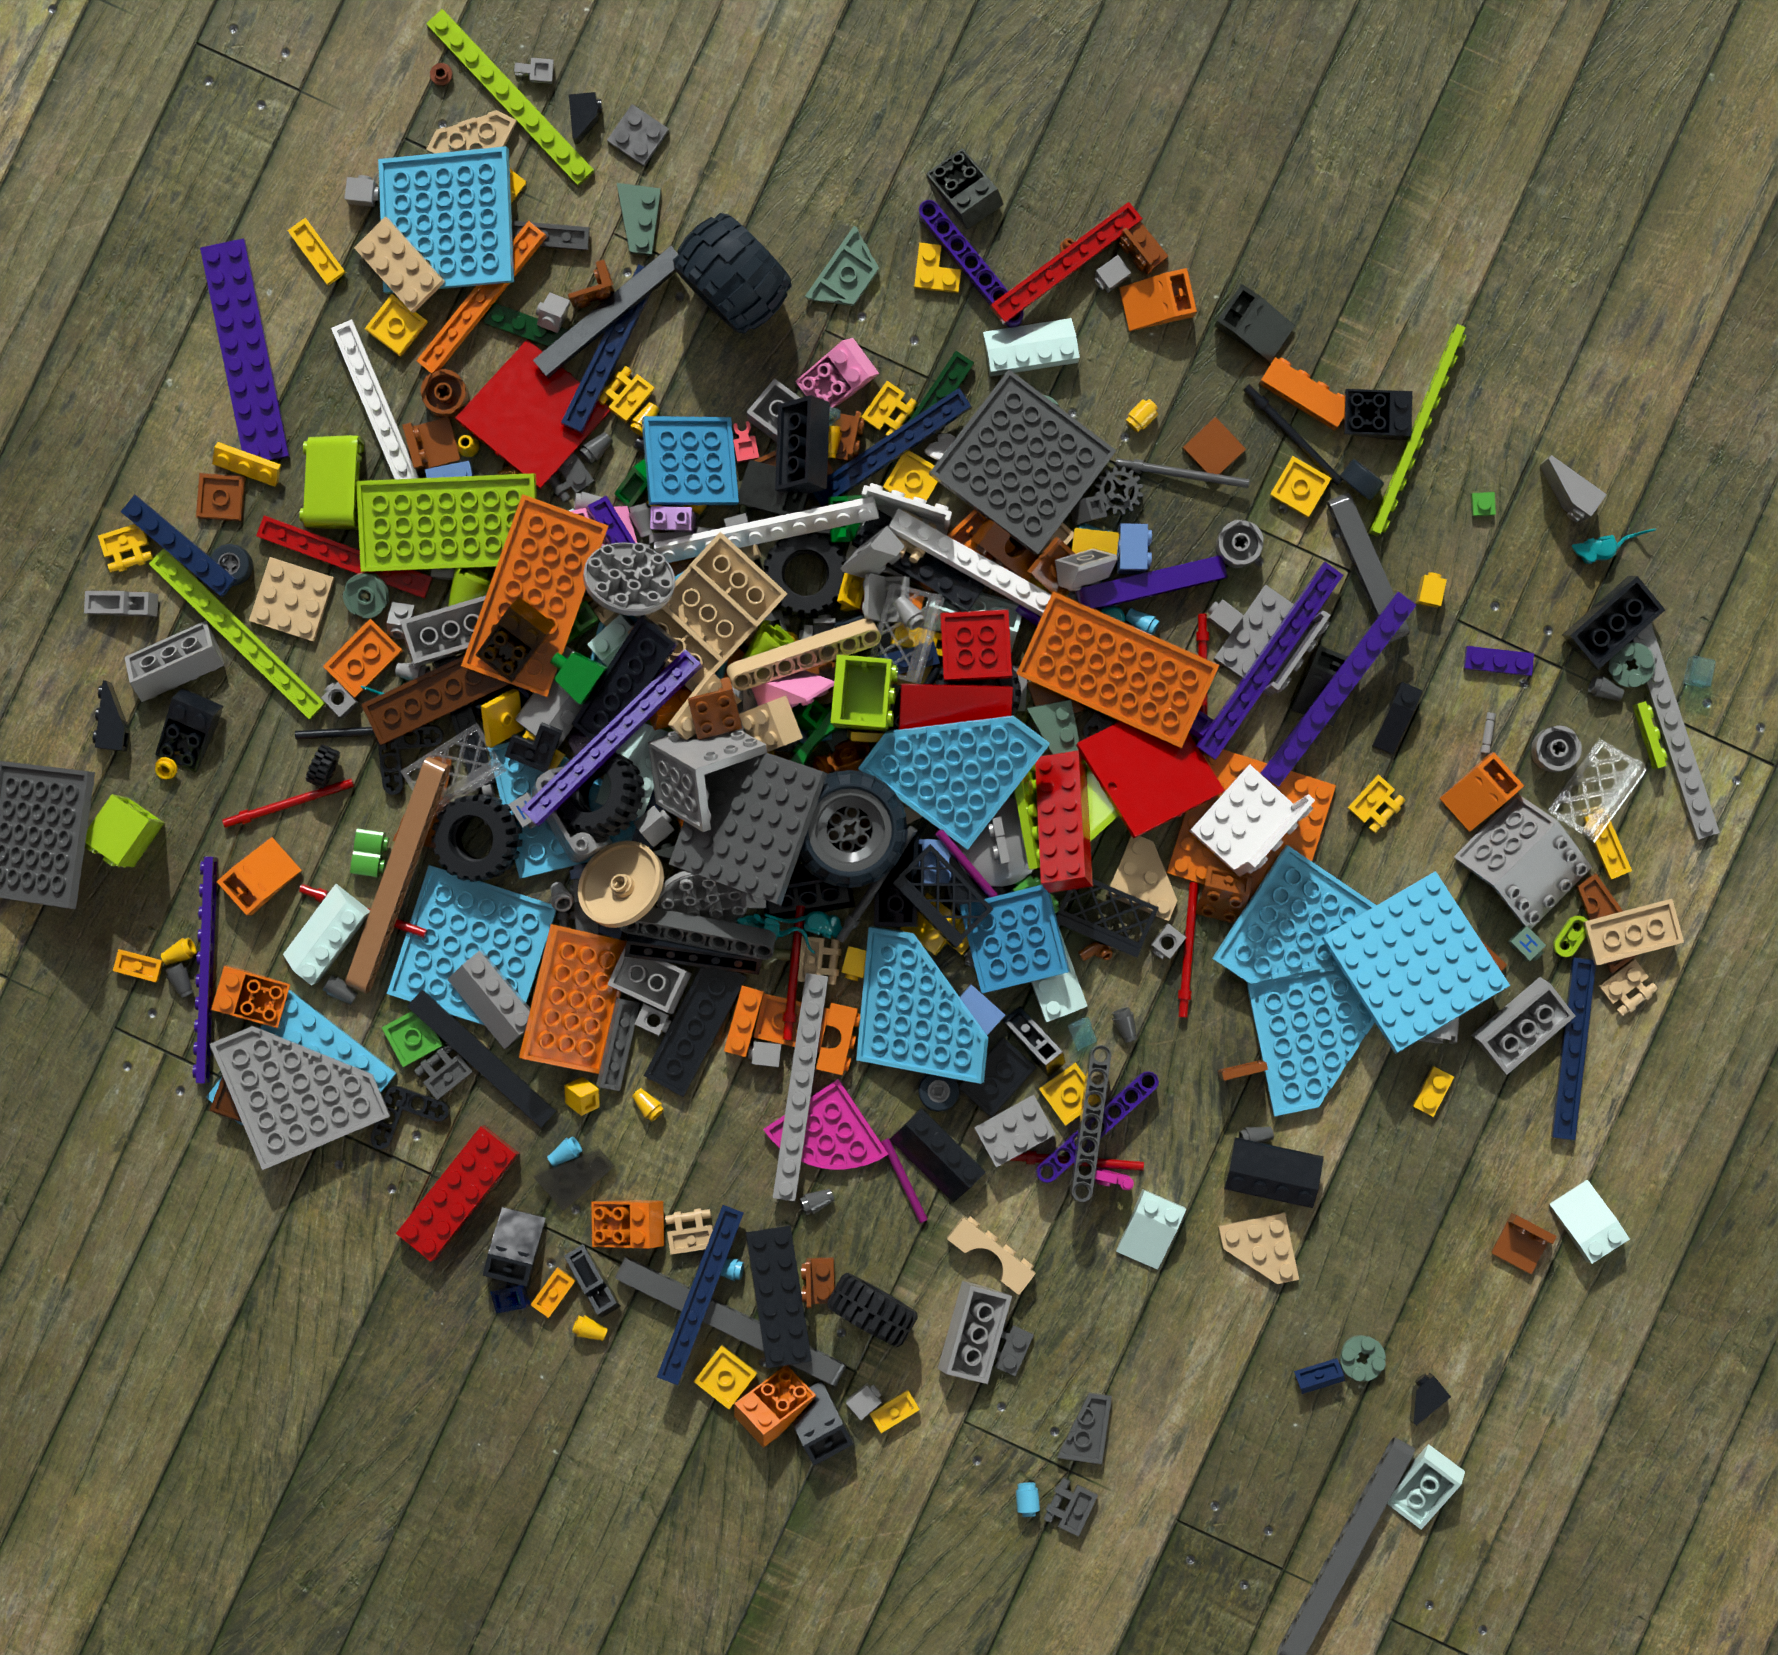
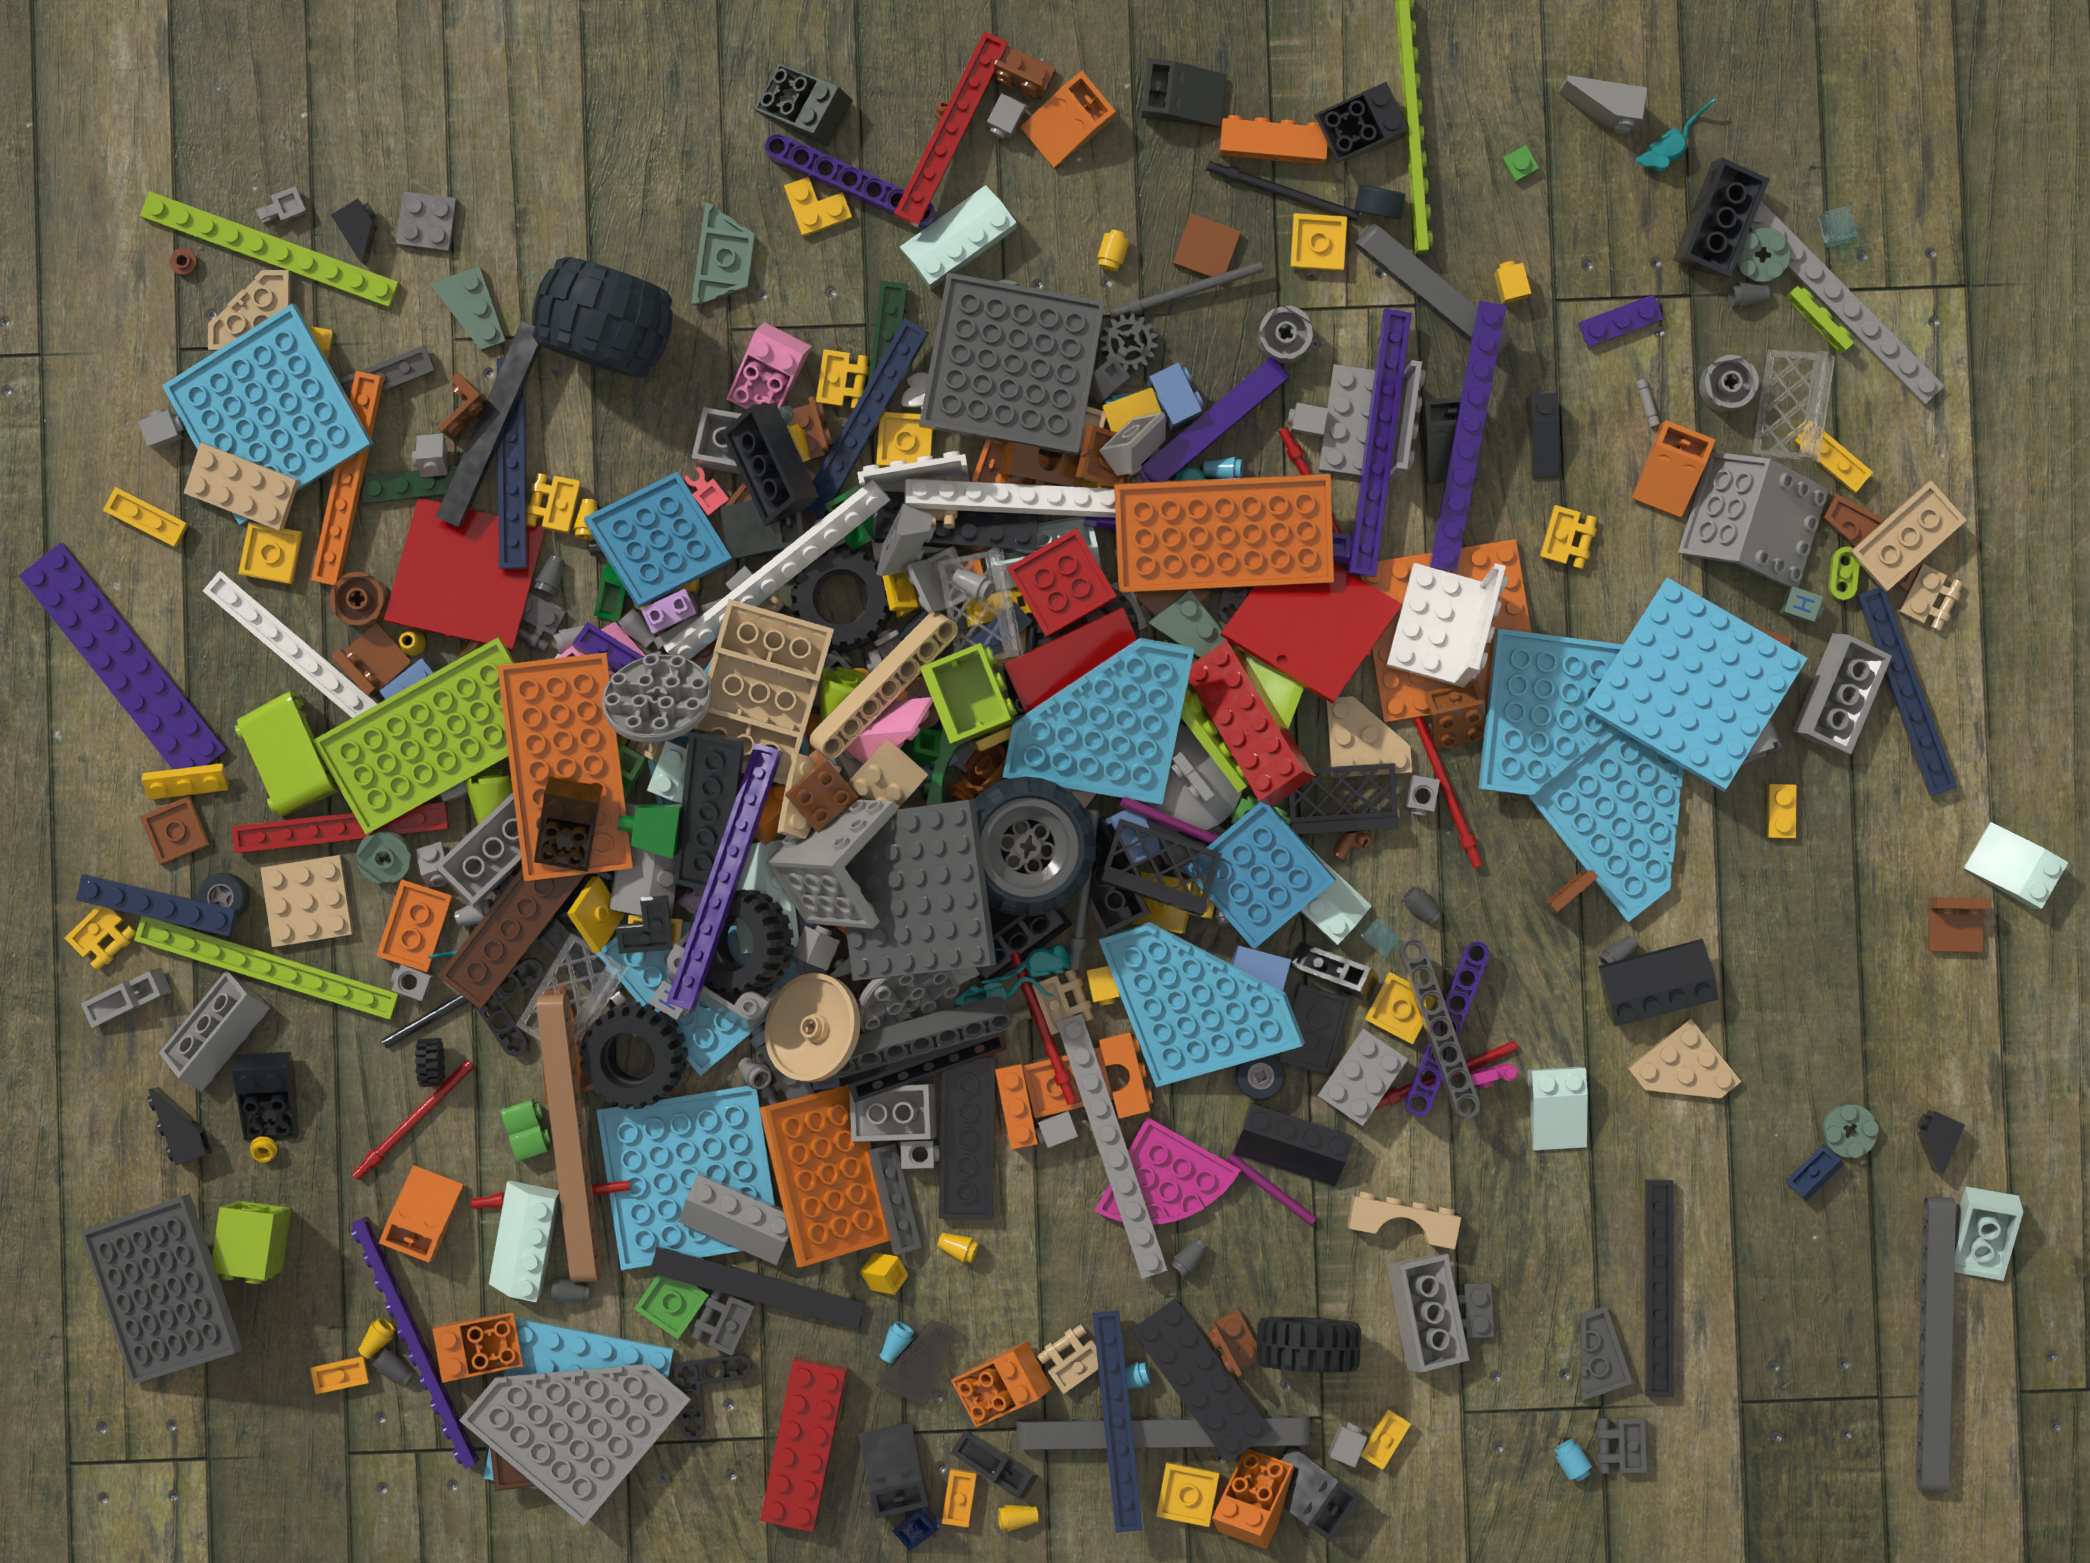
camera: 30 degrees left, 0 degrees up
none -> black plate [1645,1179,1674,1397]

